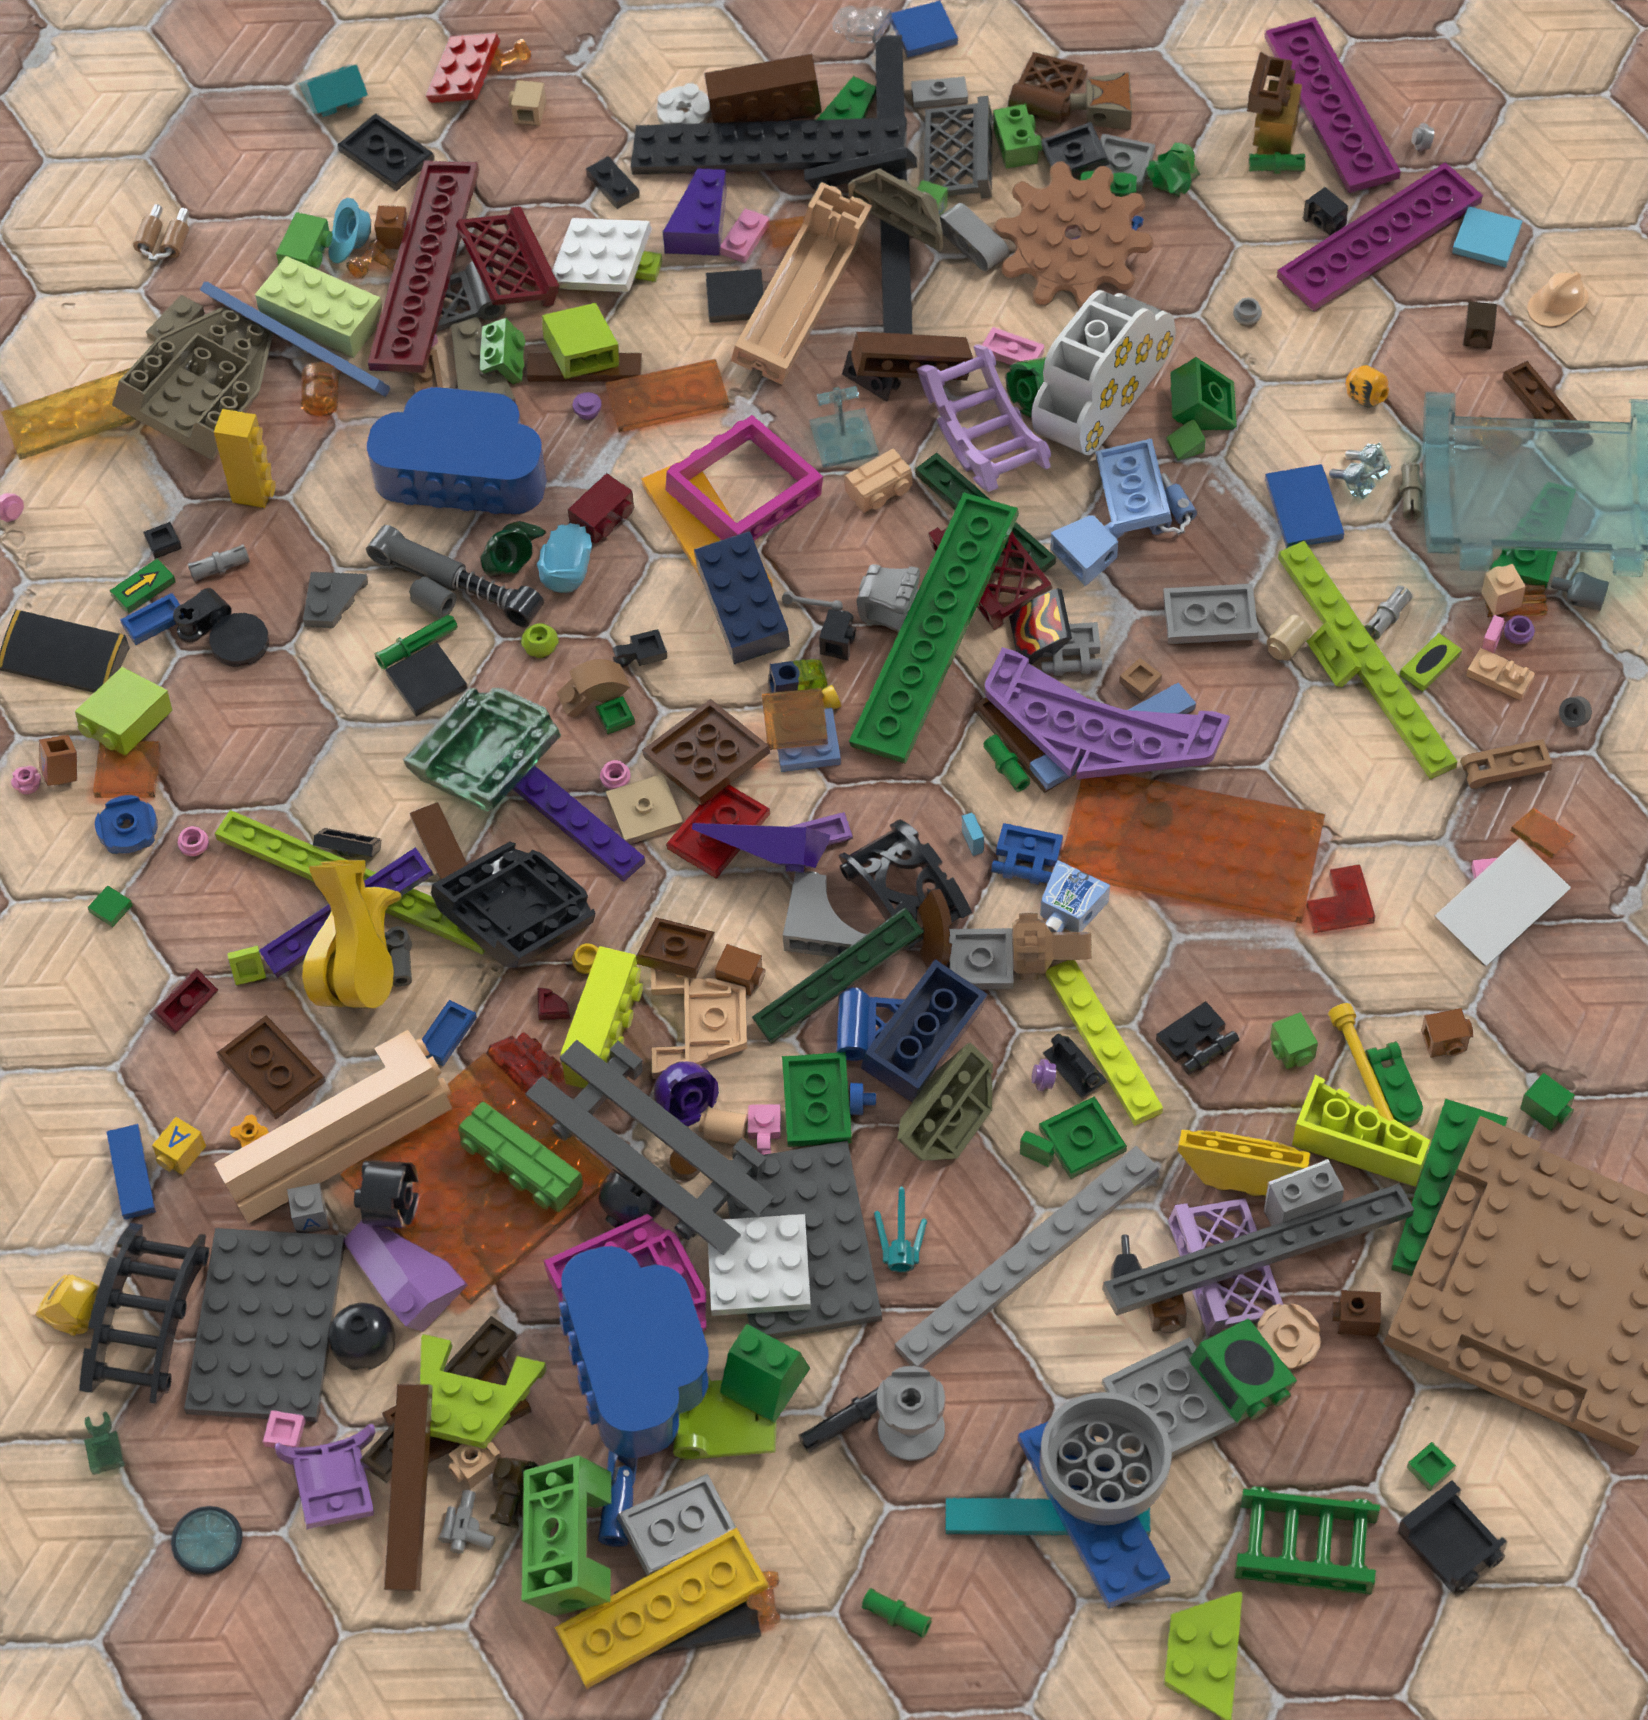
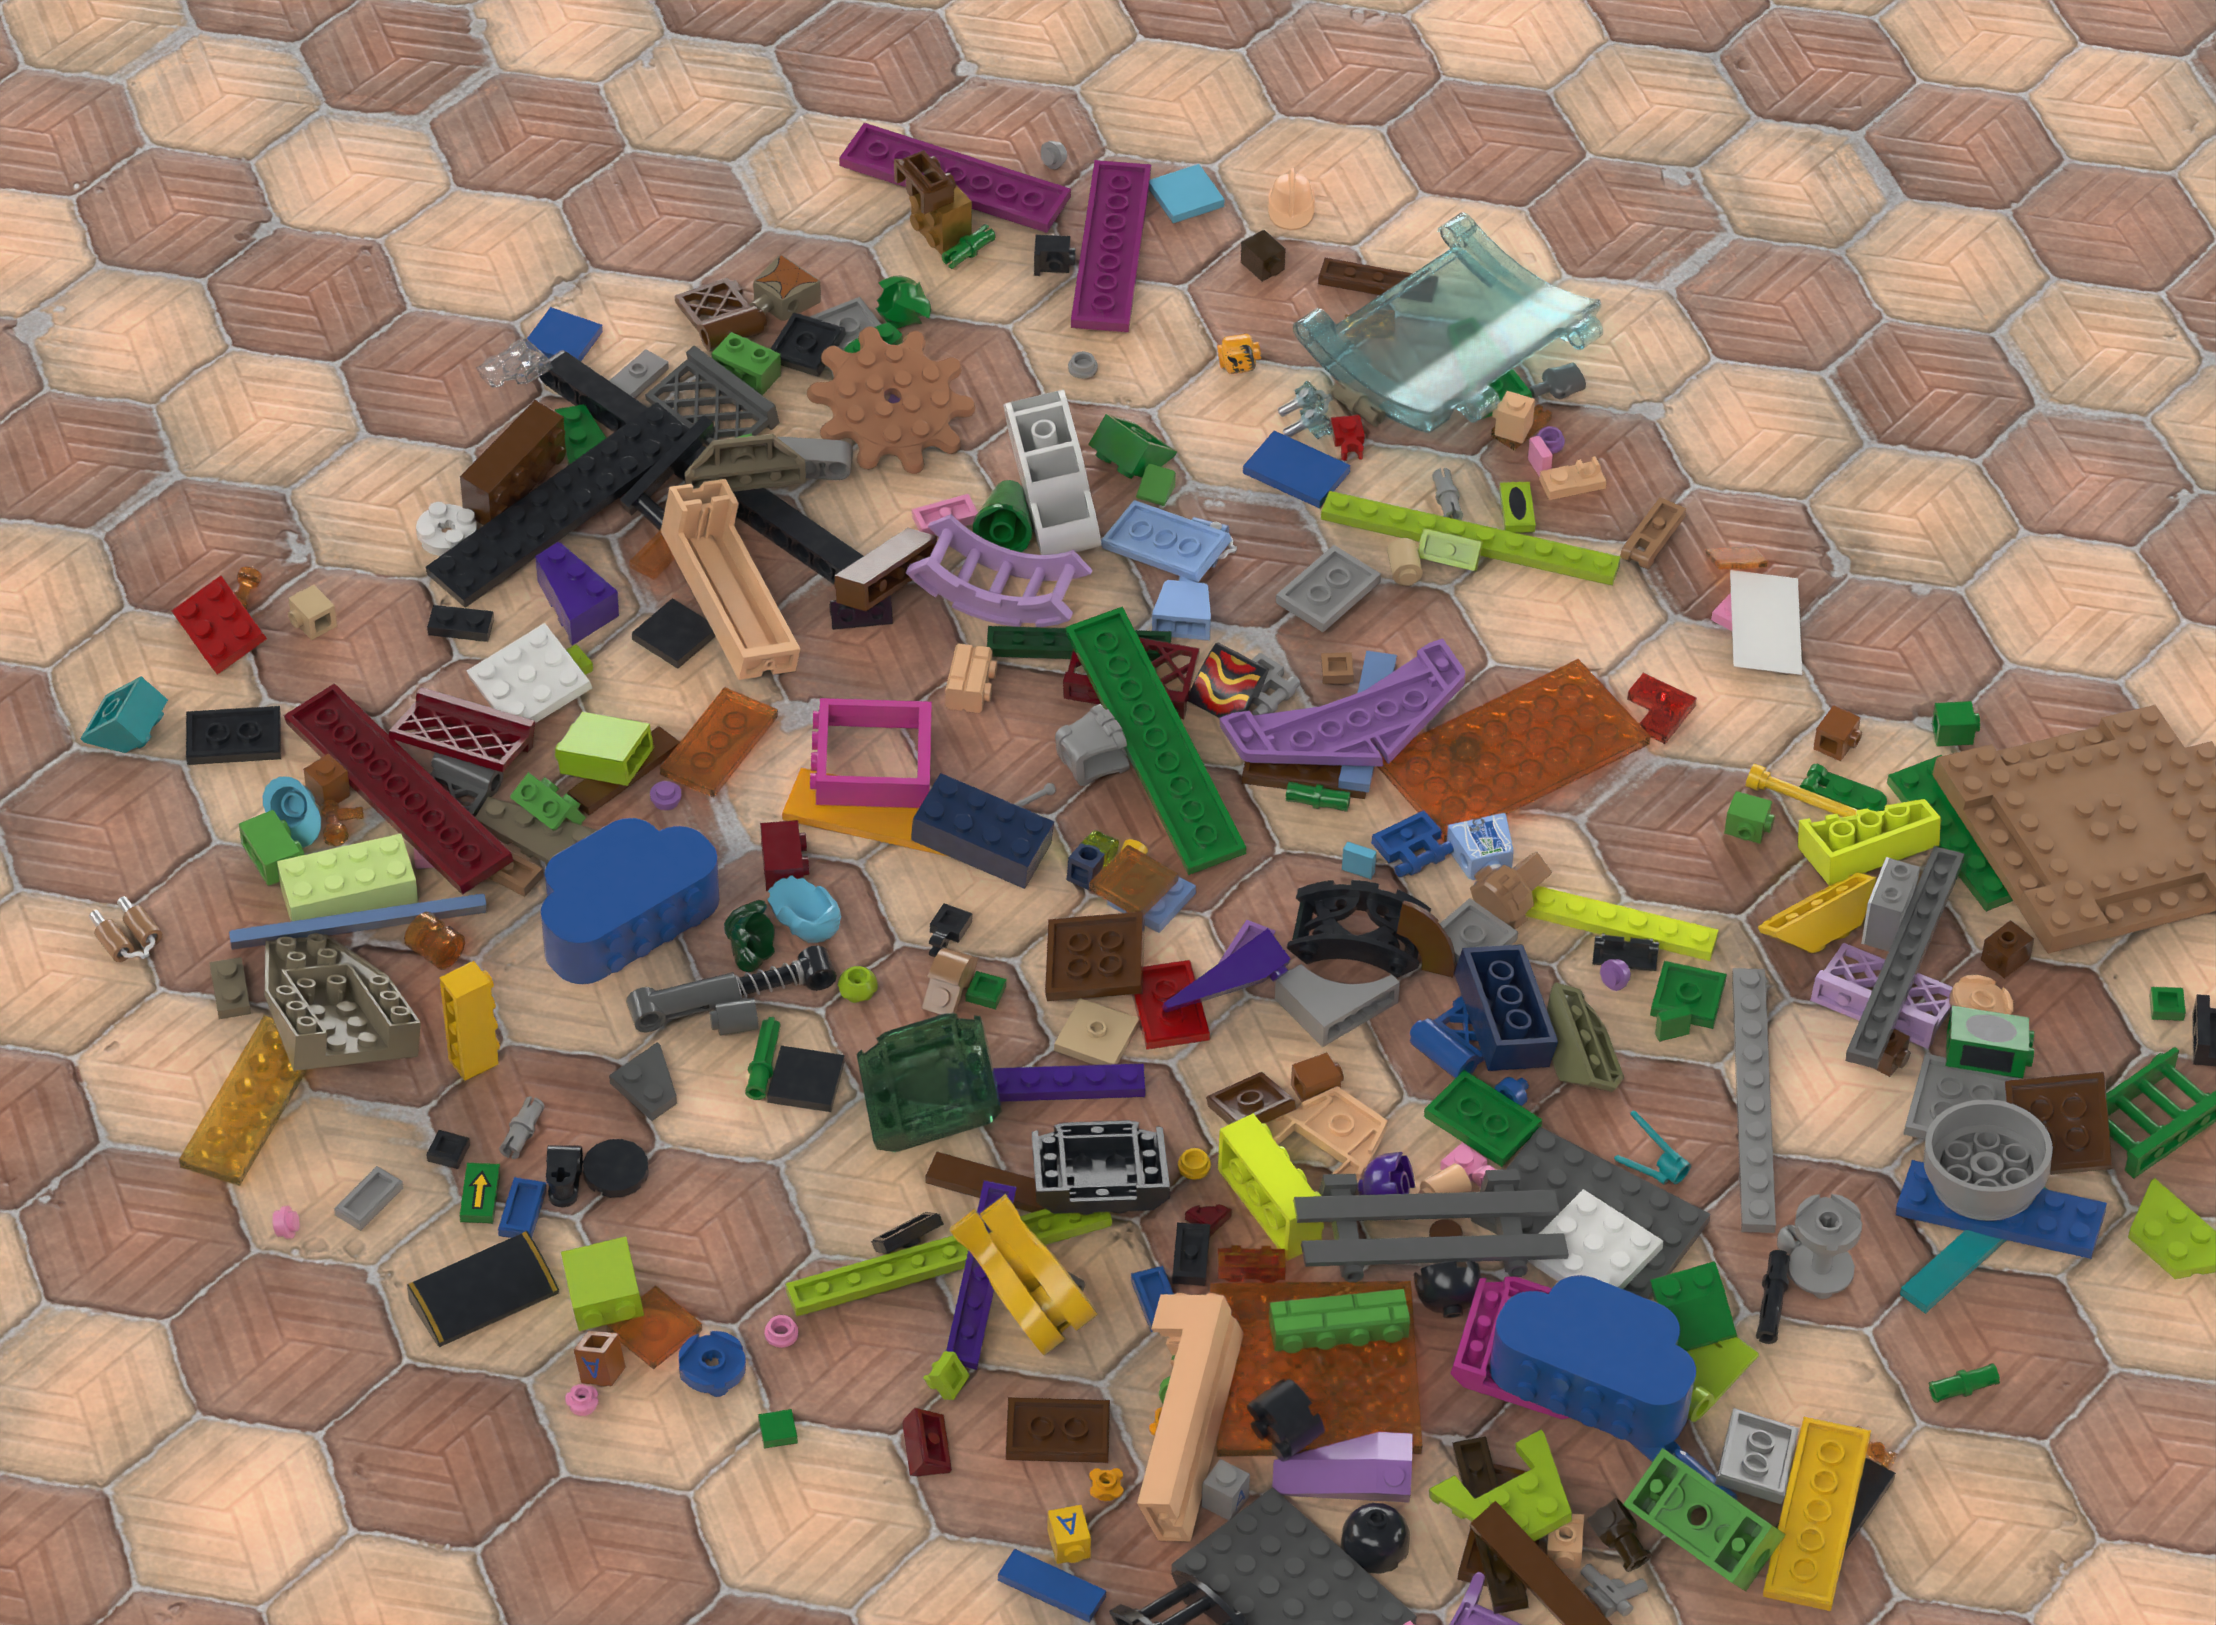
camera: 50 degrees left, 10 degrees down
bright pink plate [600,760,631,790] -> none
bright pink plate [720,208,770,263] -> none
dark green tile [752,907,924,1044] -> none
clear light blue plate [809,386,879,468] -> none
black brick [819,609,856,661] -> none
black hand [1110,1234,1143,1279] -> none
black plate [1156,1001,1240,1075] -> none
dark grey tile [1559,696,1592,727] -> none
none -> light grey tile [334,1166,403,1231]
none -> black plate [1172,1222,1210,1286]
none -> red plate [1330,415,1365,461]
none -> reddish brown plate [2005,1072,2113,1175]

